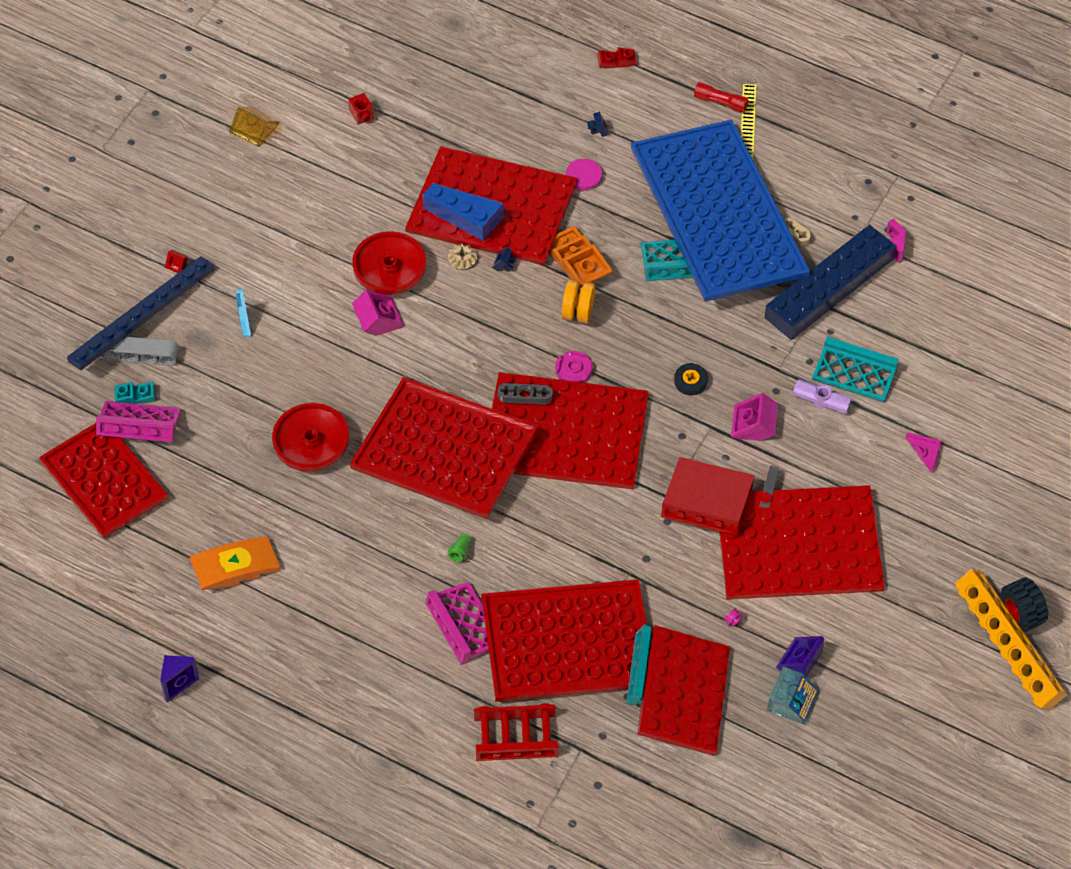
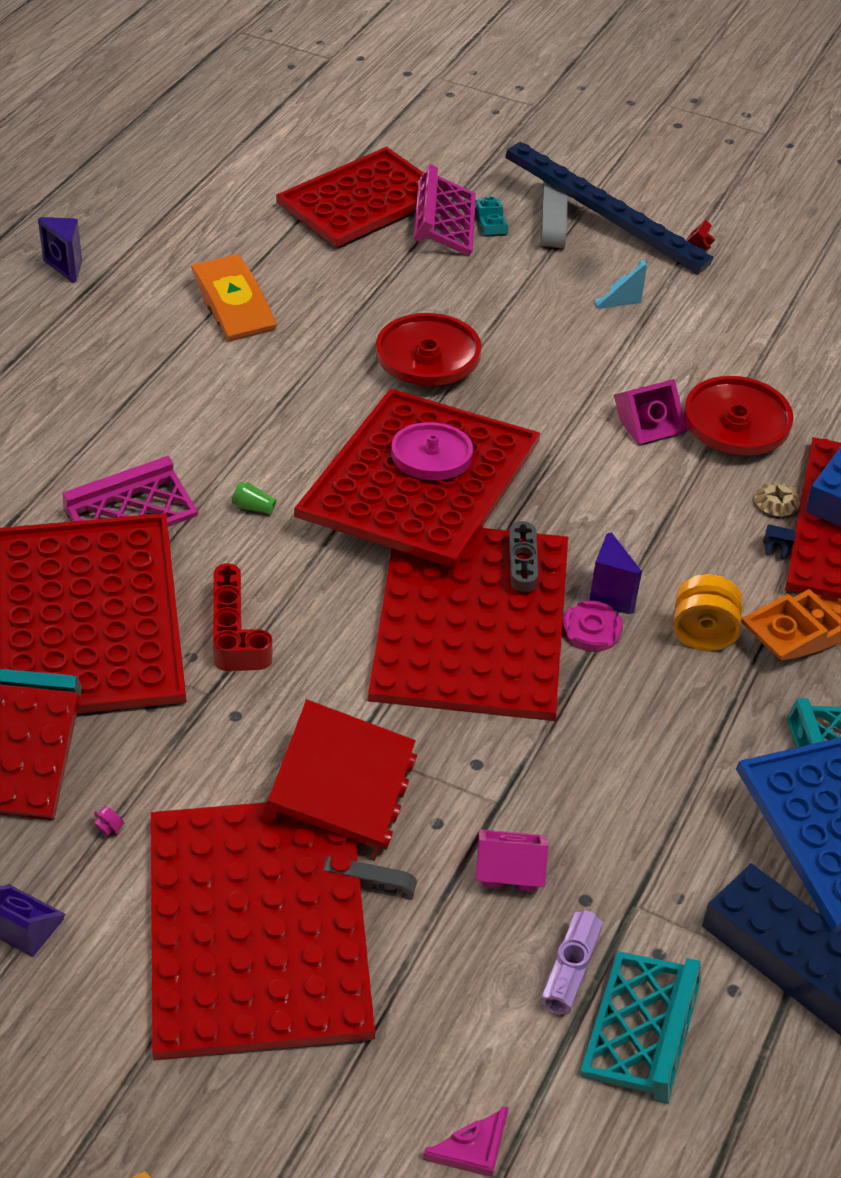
camera: 85 degrees right, 10 degrees down
black bush [674,363,708,396] -> none
none -> red beam [213,563,273,671]
none -> dark pink piece [391,422,473,480]
none -> dark purple slope [589,532,642,614]

